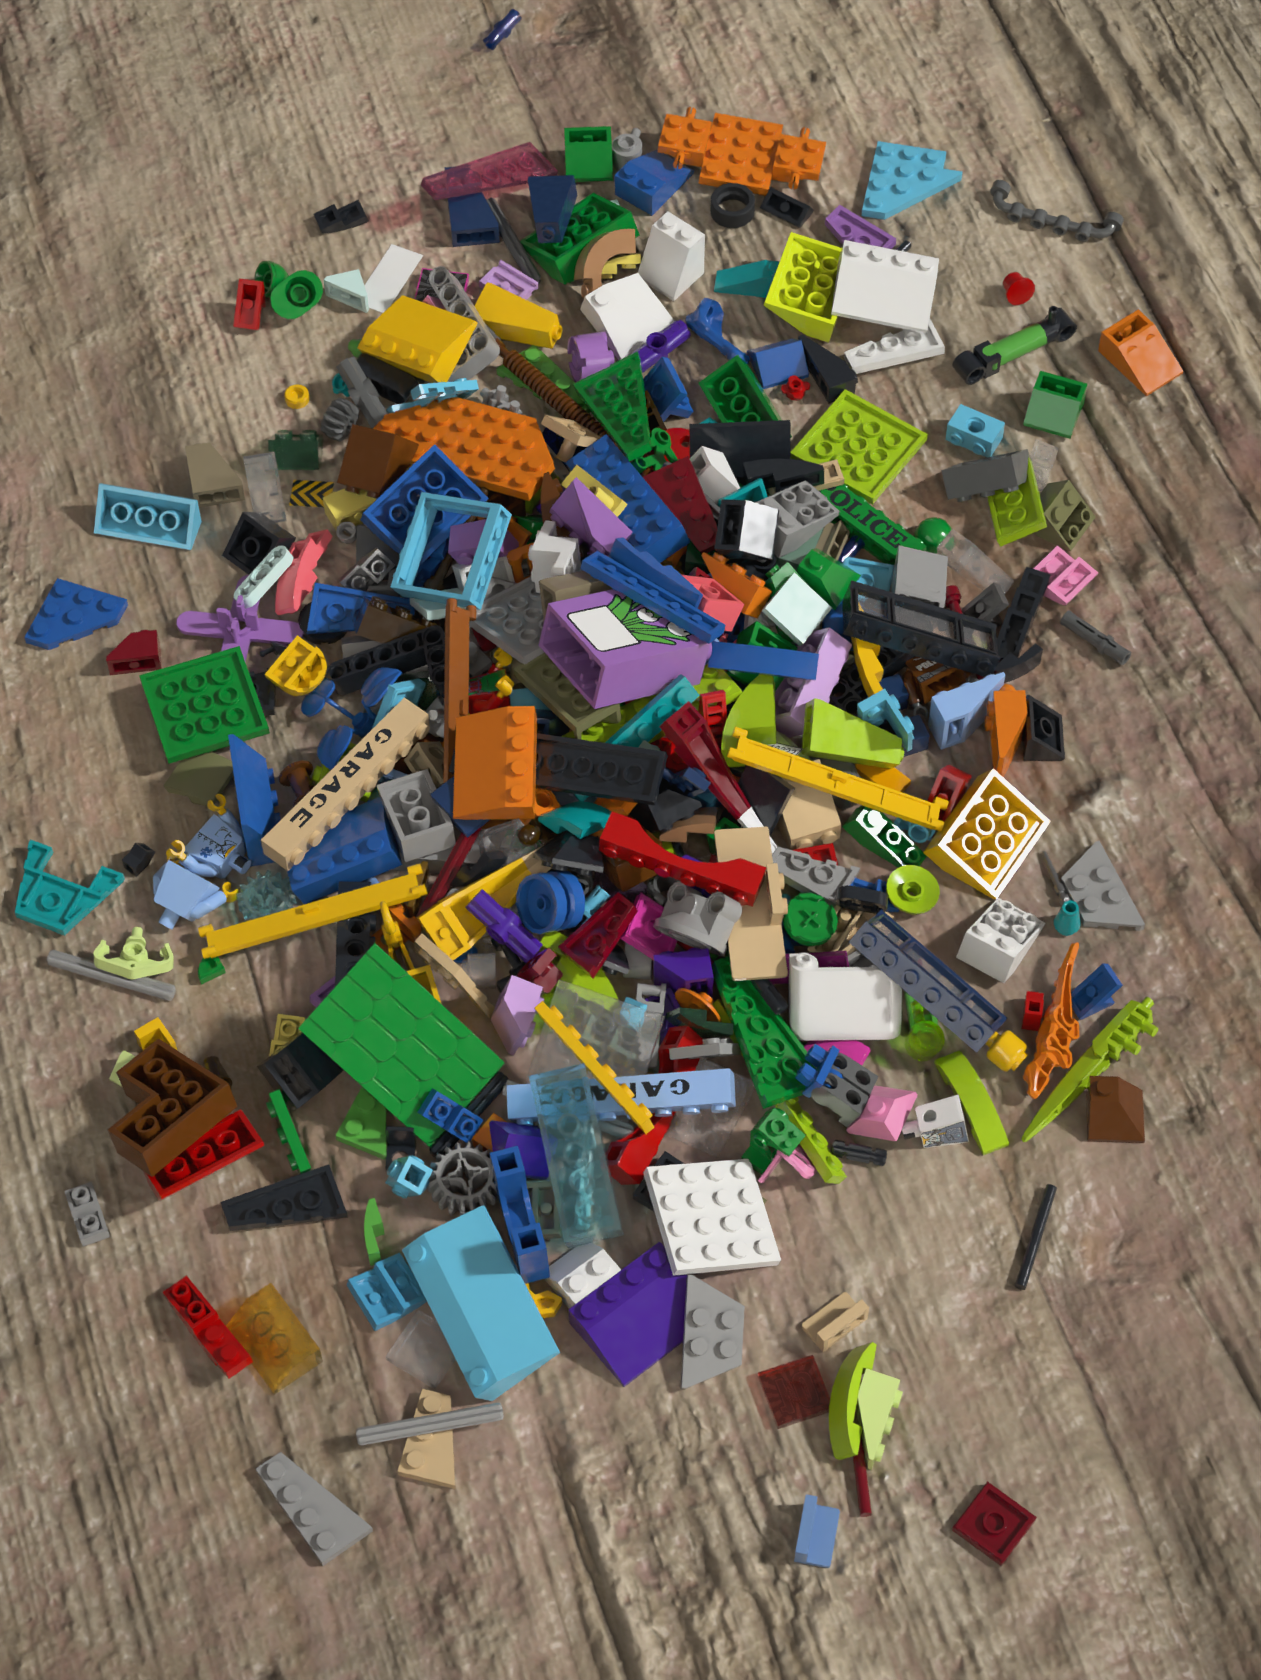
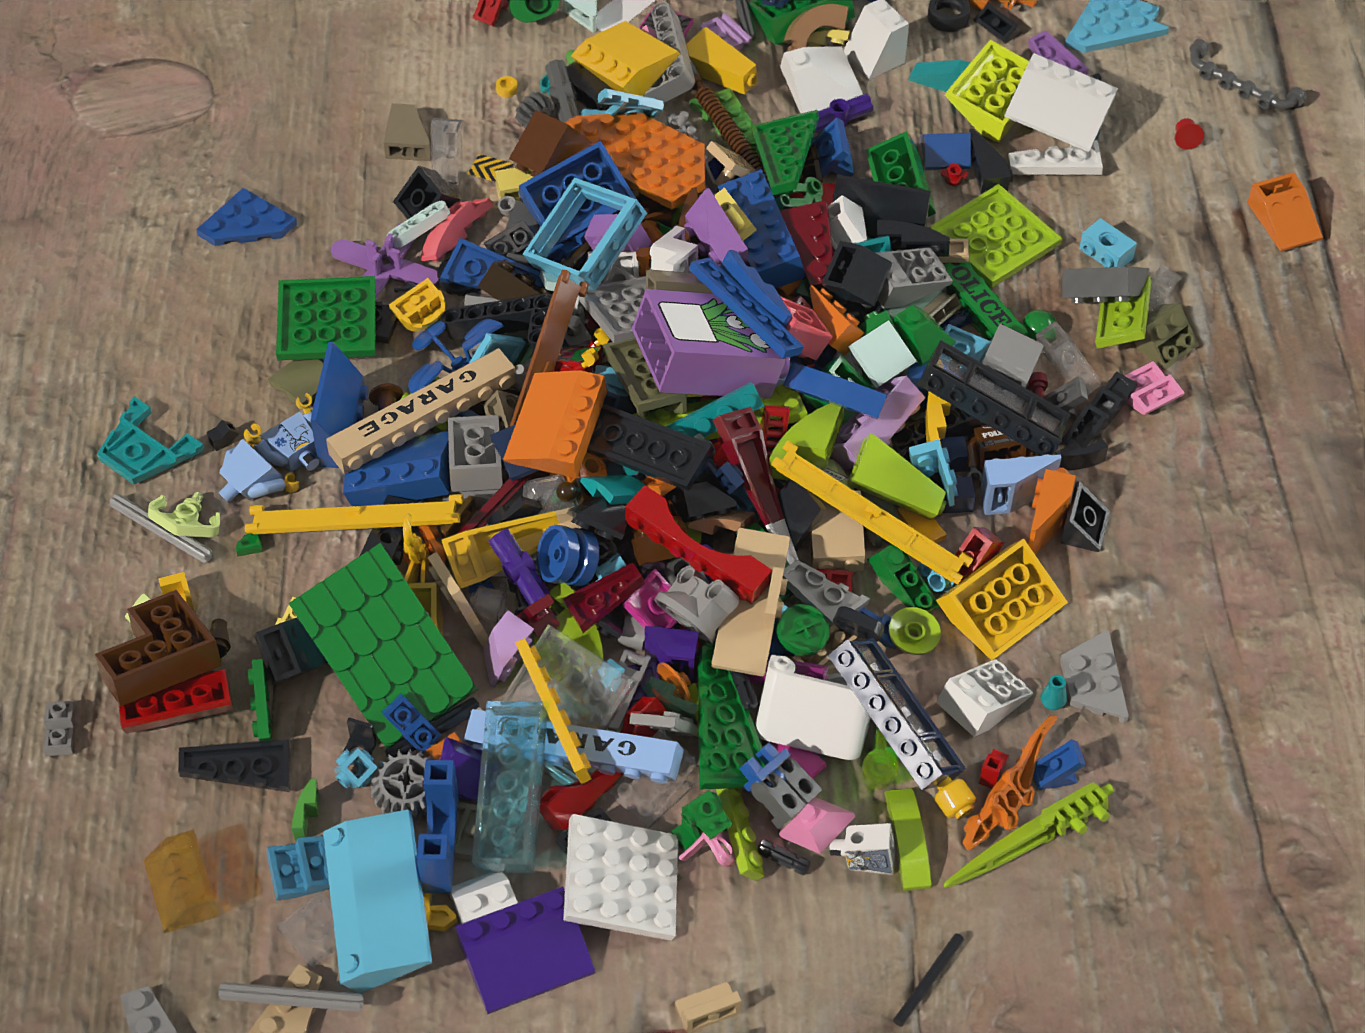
camera: 15 degrees right, 5 degrees down
medium azure slope [94,483,202,550] -> none
dark red slope [106,630,162,675] -> none
red slope [163,1275,253,1379] -> none
clear light blue gear [237,870,297,920] -> none
clear green slope [268,430,323,470] -> none
bright green wing [335,1087,387,1160] -> none
medium lavender brick [567,331,614,383] -> none
light grey wing [680,1275,745,1390] -> none
blue hair [685,298,750,364] -> none
black piece [952,306,1077,385] -> none
green slope [1023,371,1088,439] -> none
flat silver piece [1041,851,1070,905] -> none
dark grey pin [1060,610,1132,666] -> none
reddish brown slope [1086,1076,1145,1143] -> none

